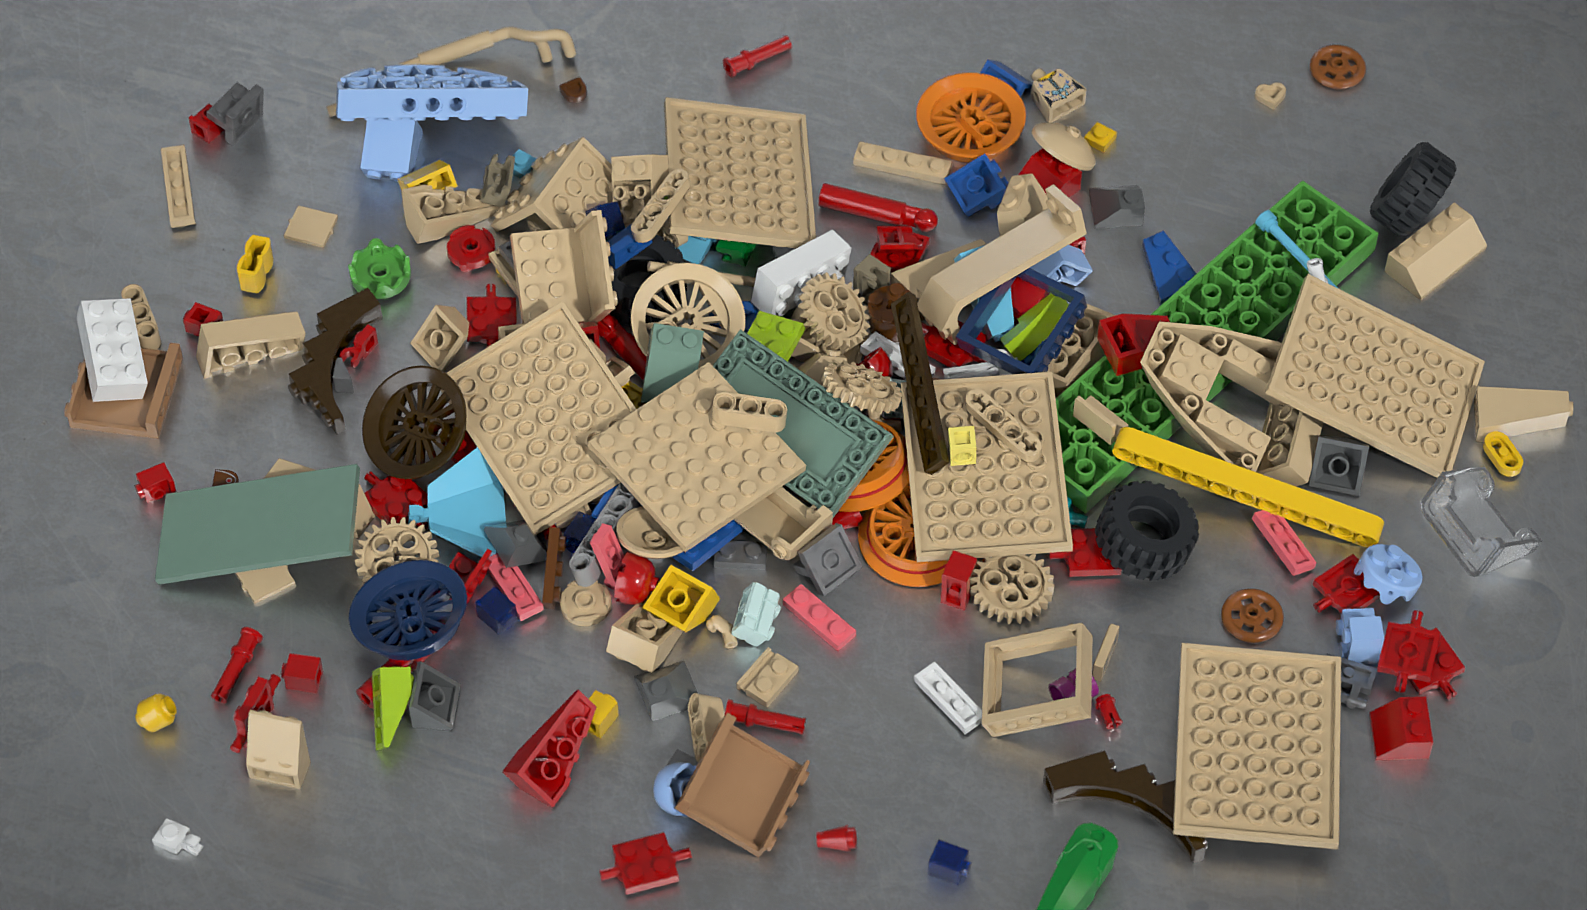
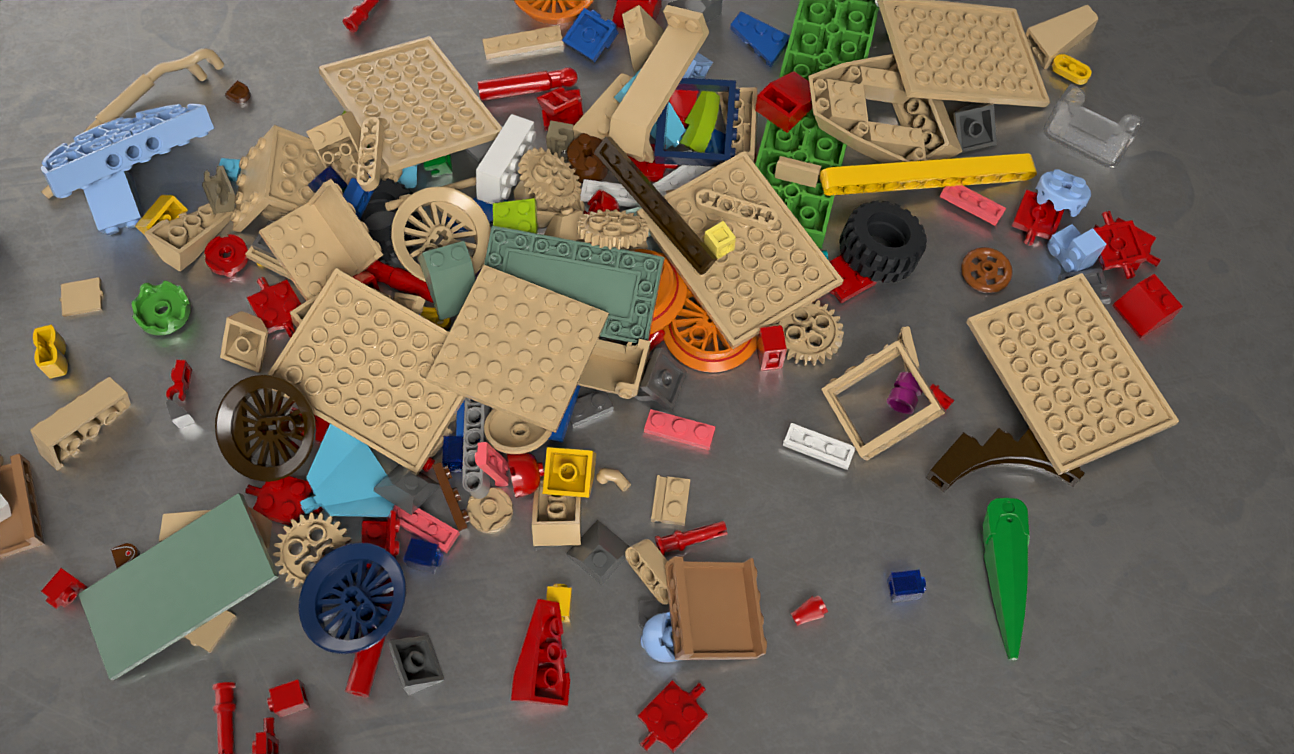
camera: 30 degrees left, 10 degrees up
red brick [183,302,223,337] -> none
dark brown arch [288,288,383,434] -> none
lime slope [372,667,414,751] -> none
tan beam [712,392,787,432] -> none
light aqua brick [731,582,781,647] -> none

